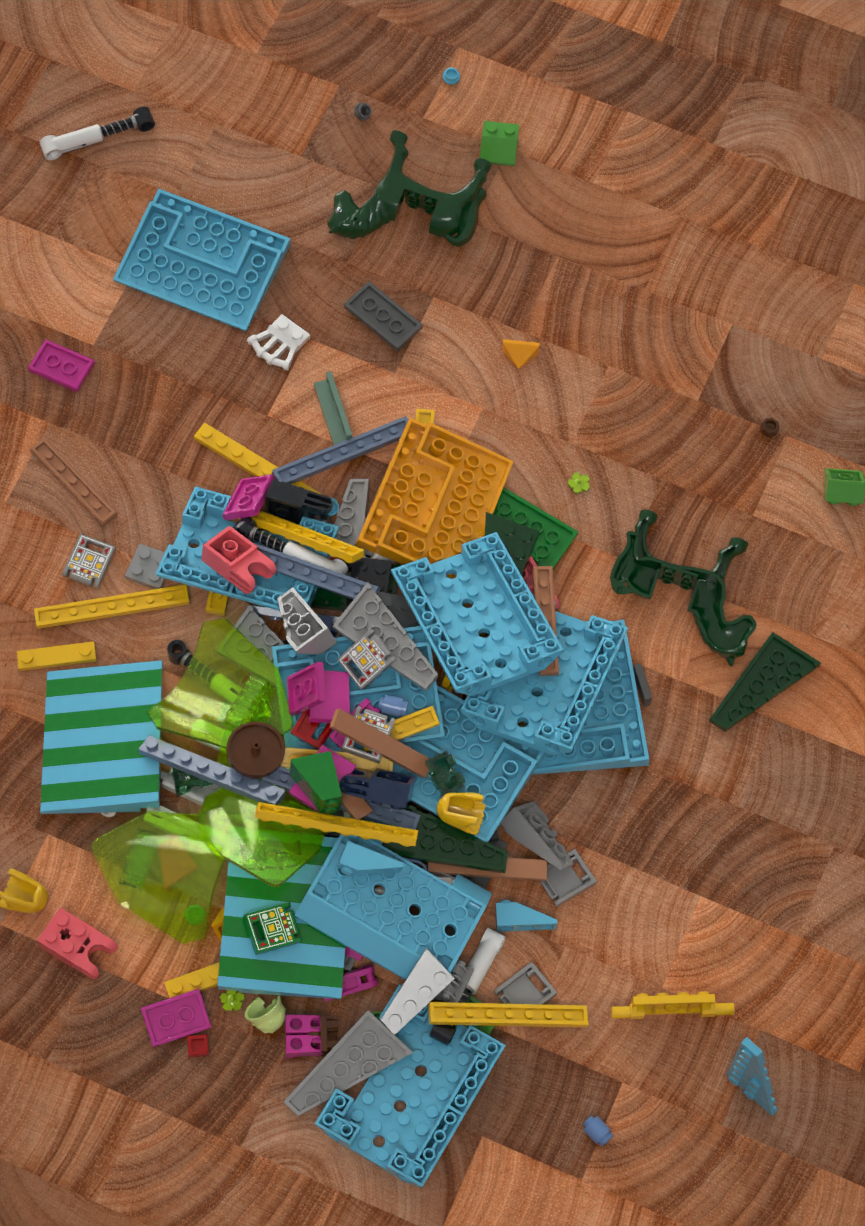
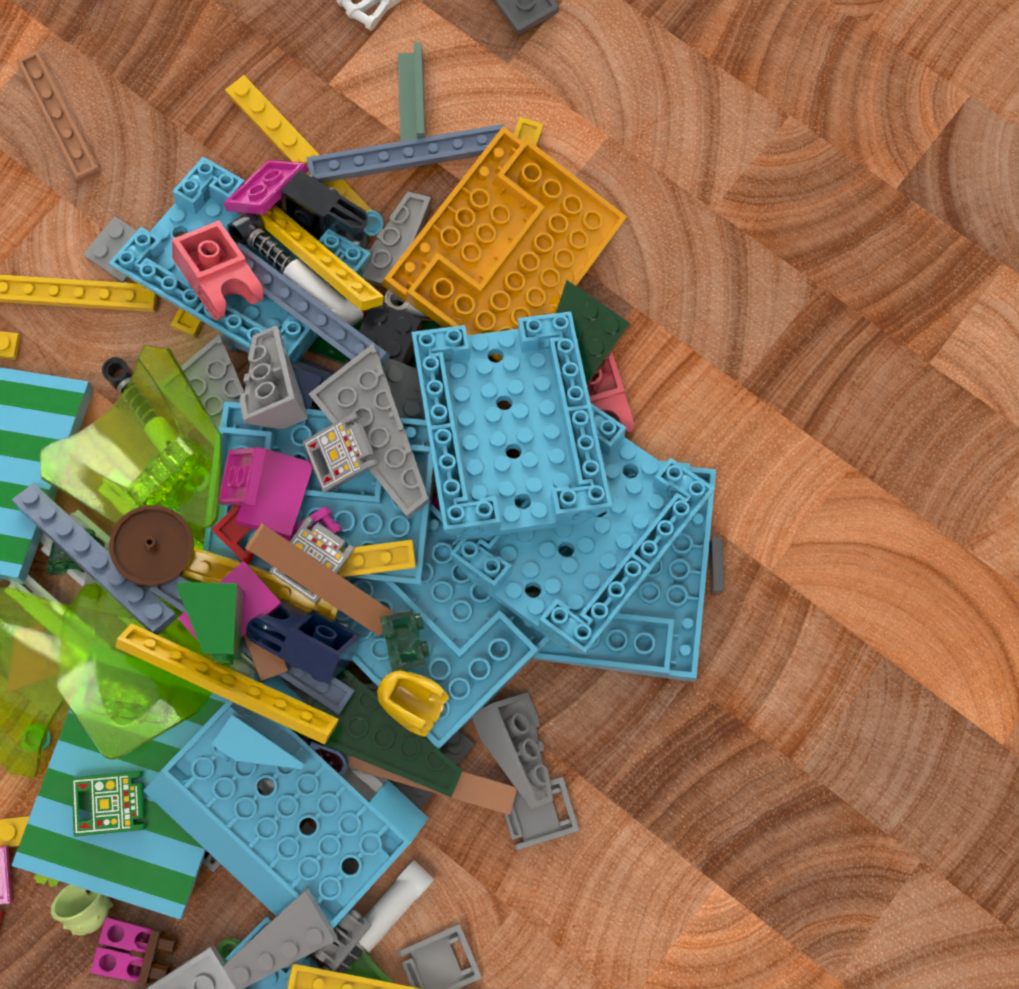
camera: 20 degrees right, 10 degrees up
light grey container [62,534,116,589] -> none
dark pink plate [324,964,378,1002] -> none
medium blue brick [378,694,408,718] -> none
green wing [493,487,578,570] -> none
medium azure slope [495,900,558,932] -> none
light orange slope [502,339,540,369] -> none
nougat tile [533,566,559,676] -> none
lime plant [567,472,590,494] -> none
dark green animal [610,510,757,667] -> none
dark green wing [709,632,821,732] -> none
reddish brown tile [761,418,779,437] -> none

